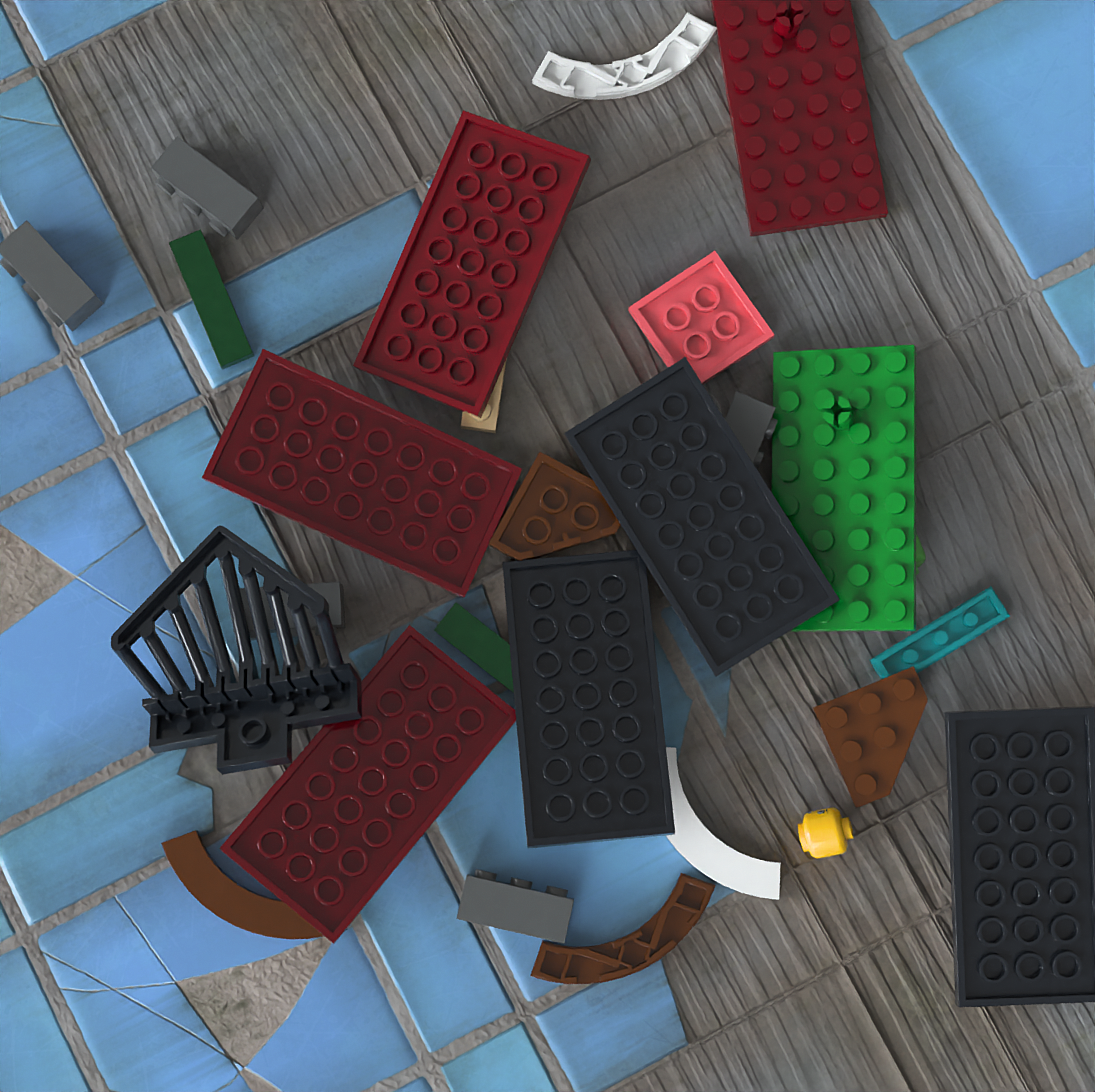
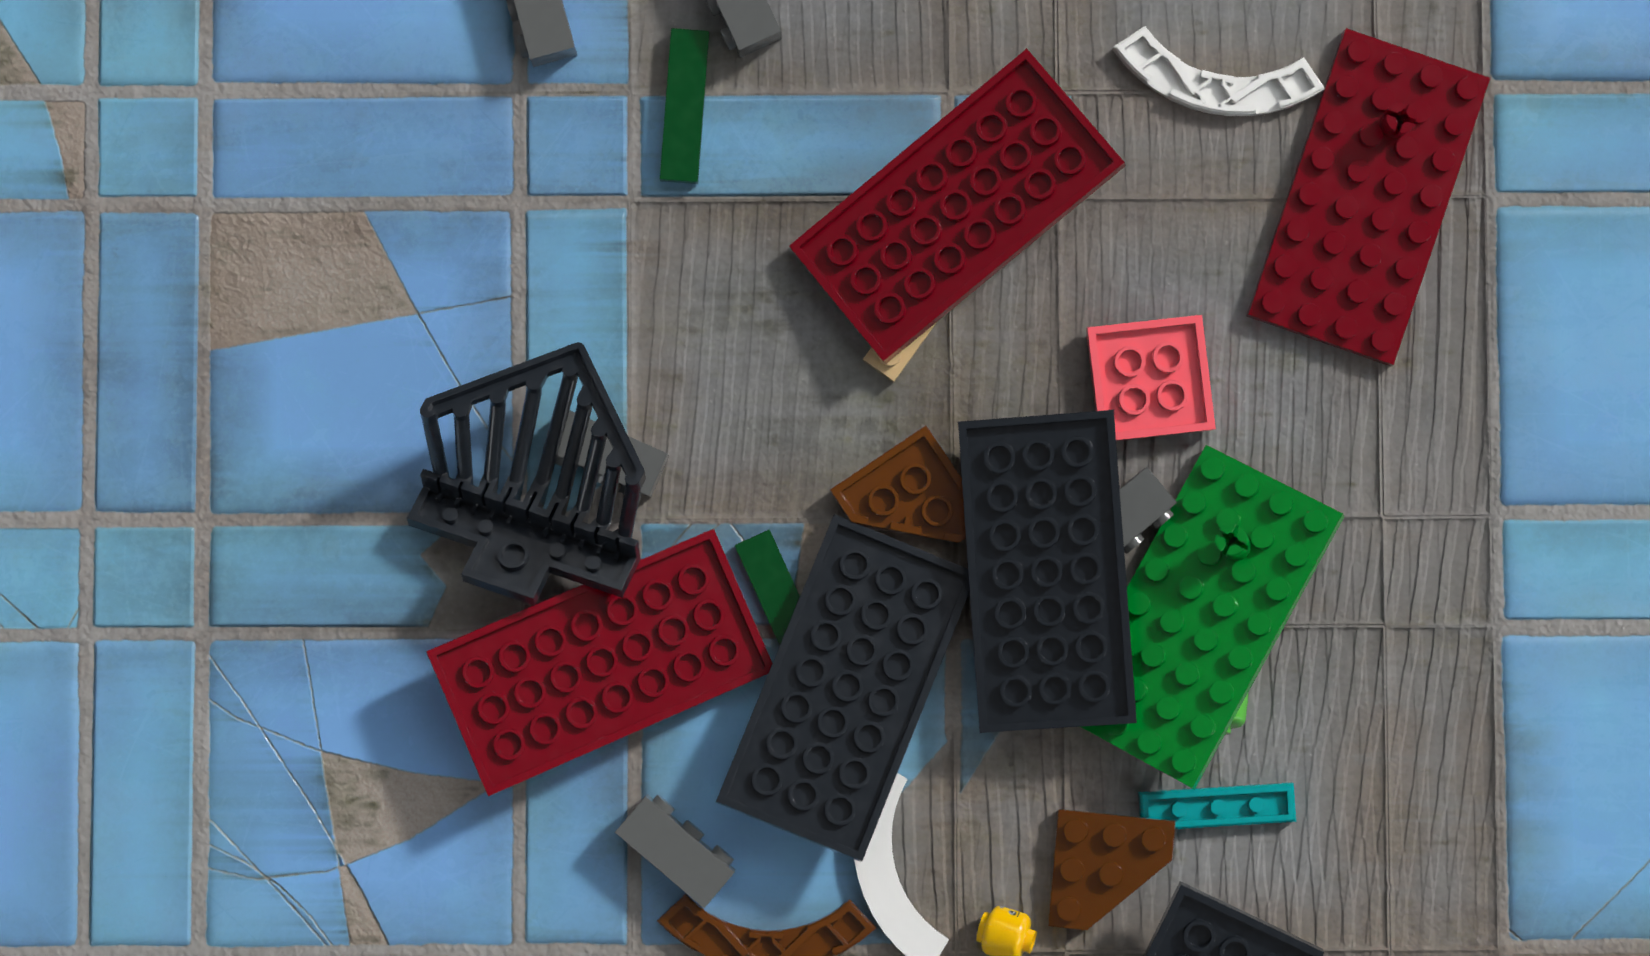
camera: 20 degrees right, 5 degrees up
reddish brown tile [161,830,348,939] -> none
dark red plate [202,349,522,598] -> none

